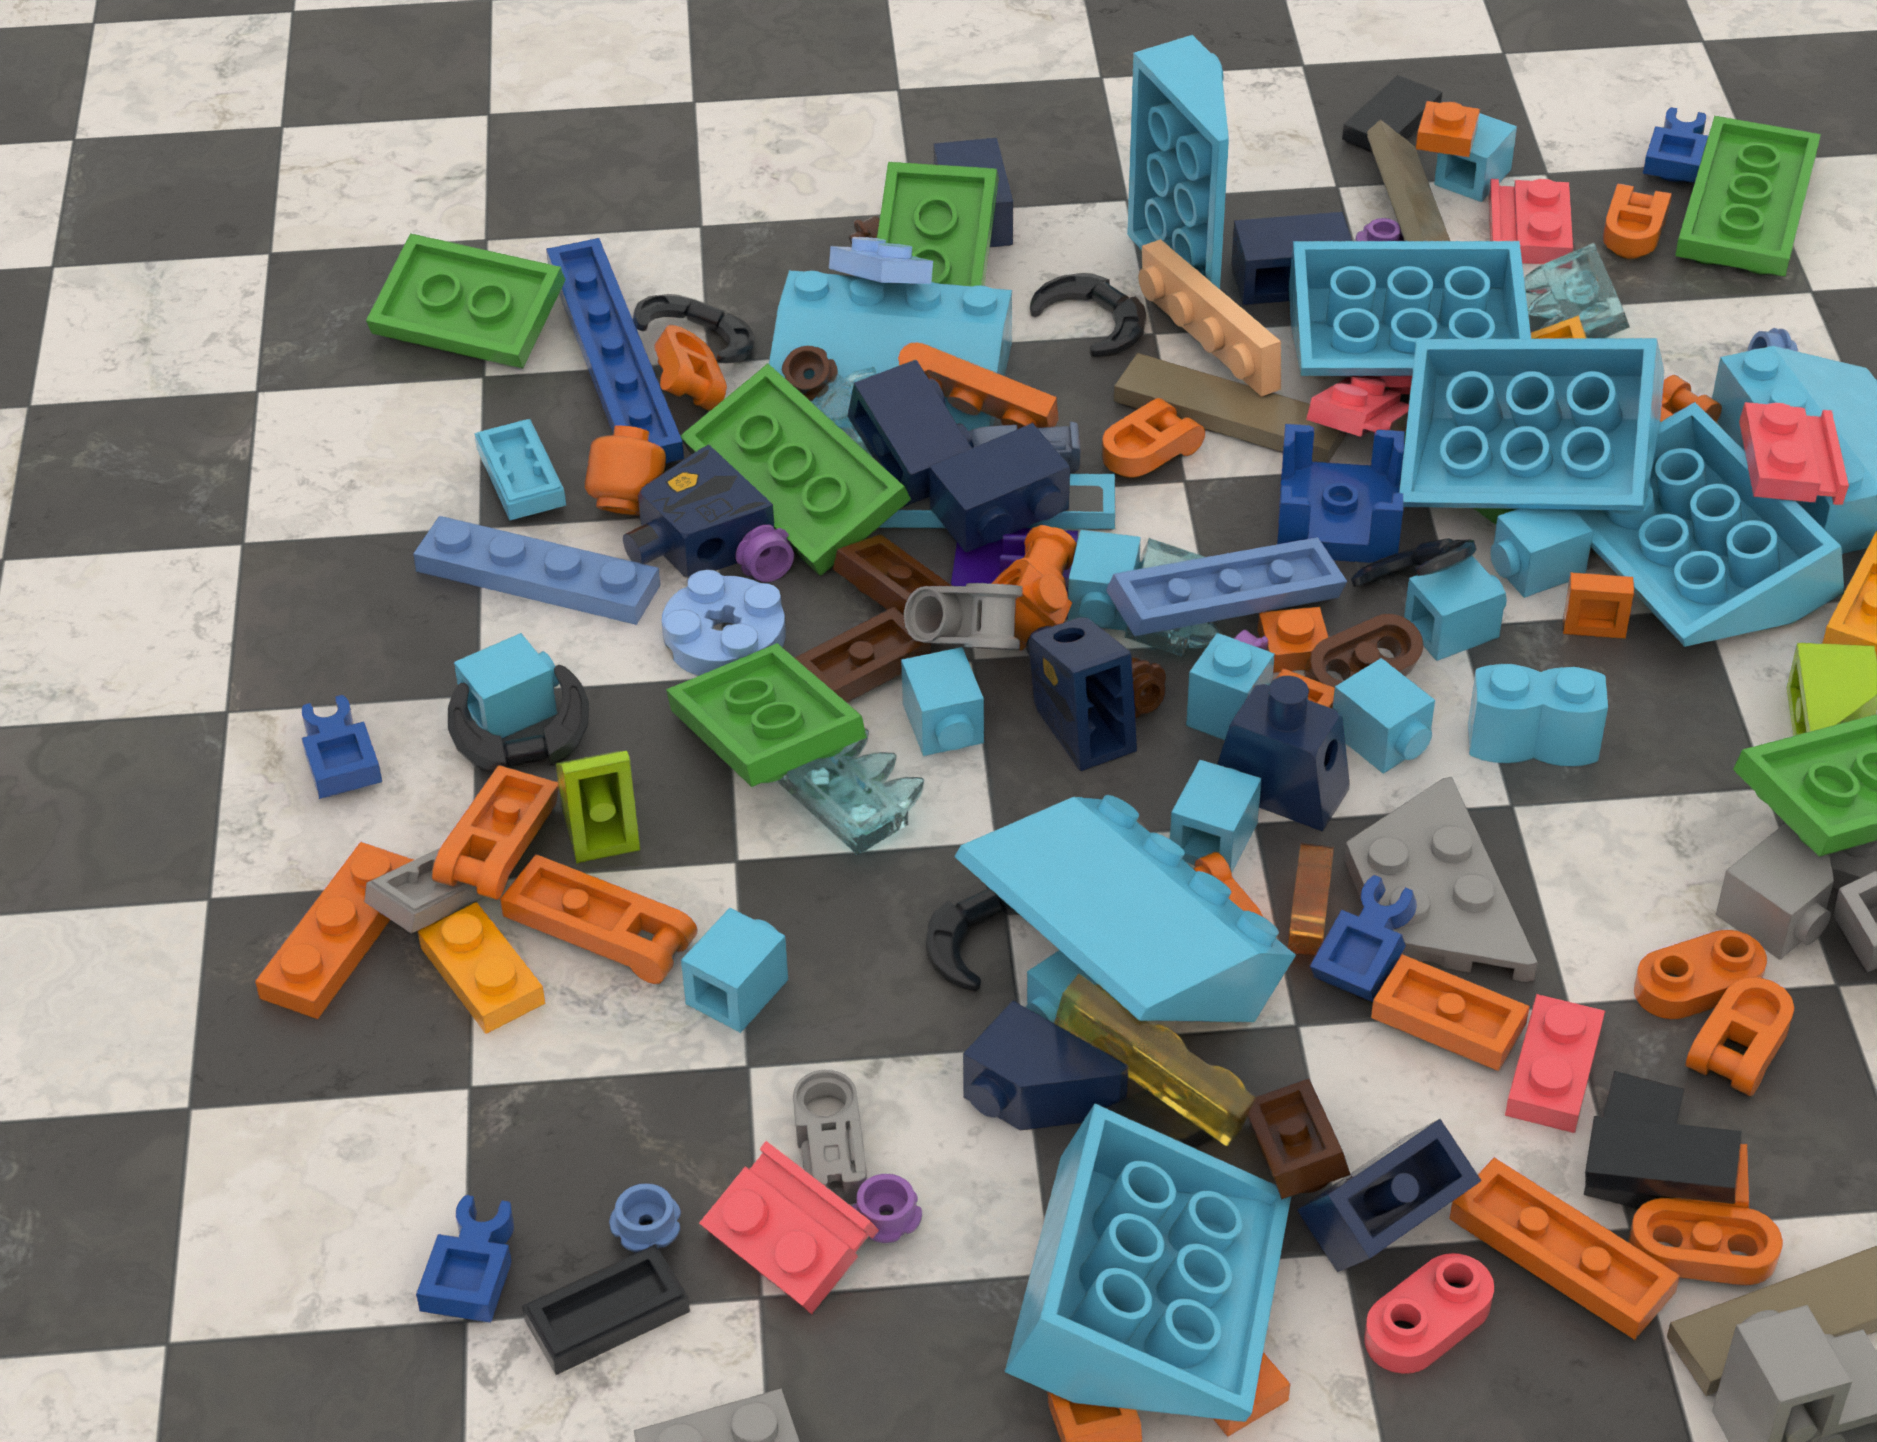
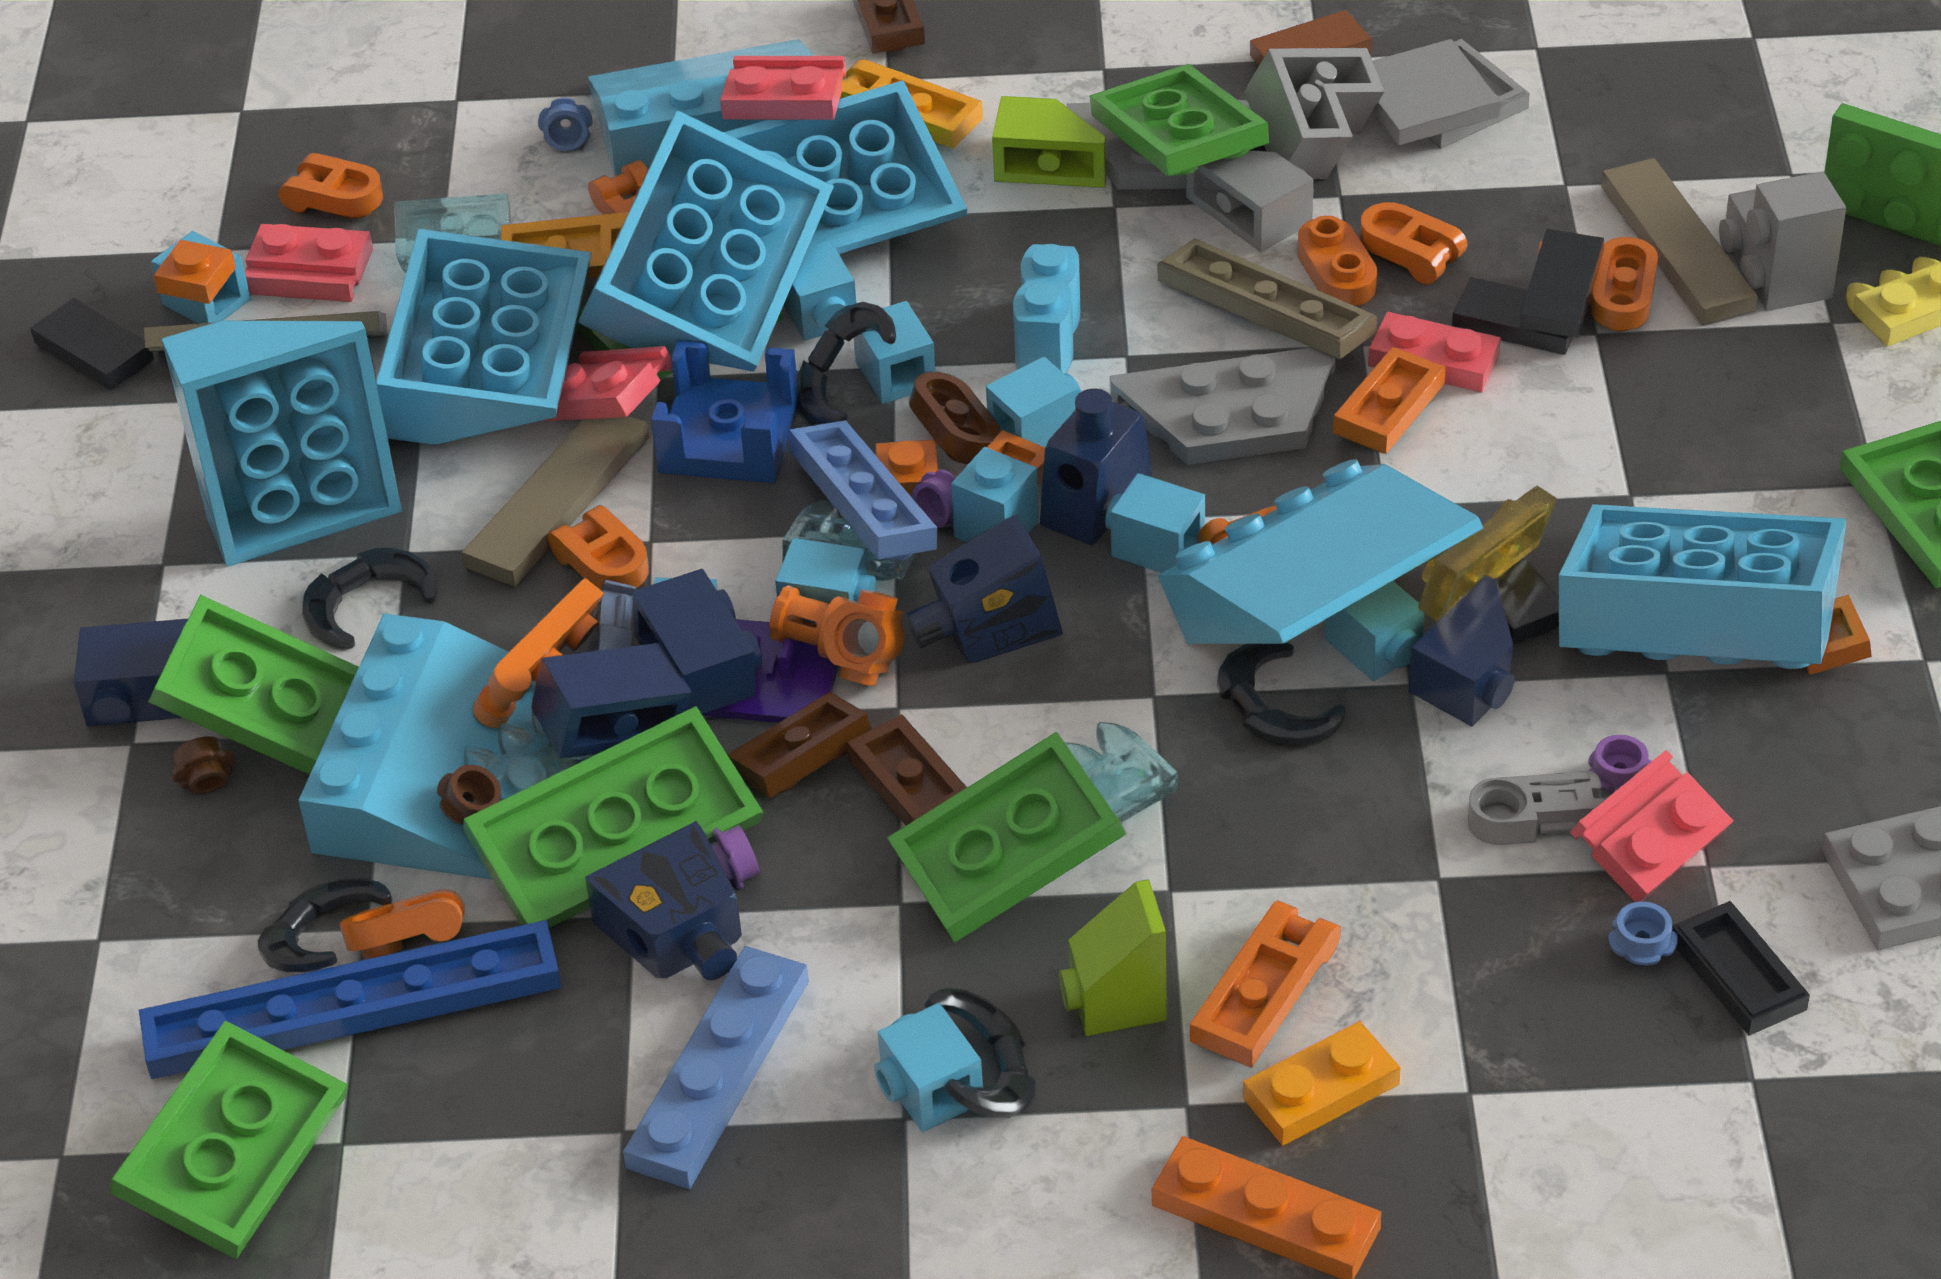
camera: 85 degrees left, 0 degrees up
blue plate [302,695,382,799] -> none
light grey plate [364,848,507,934] -> none
blue plate [416,1195,514,1323] -> none
orange plate [432,765,559,900] -> none
medium azure plate [474,419,566,521] -> none
orange head [585,425,666,516] -> none
light blue plate [661,570,786,676] -> none
medium azure brick [681,908,788,1033] -> none
light blue plate [829,237,933,284] -> none
medium azure brick [901,647,984,756] -> none
light grey piece [904,583,1023,650] -> none
light nougat plate [1138,239,1281,397] -> none
reddish brown plate [1243,1078,1351,1199] -> none
clear orange beam [1288,843,1334,956] -> none
dark blue brick [1297,1119,1481,1272] -> none
blue plate [1310,875,1417,1002] -> none
coral plate [1364,1253,1494,1374] -> none
orange plate [1449,1157,1680,1340] -> none
orange plate [1563,572,1634,639] -> none
blue plate [1643,107,1708,183] -> none
bright green plate [1675,115,1821,277] -> none
none -> dark tan tile [1157,238,1377,359]

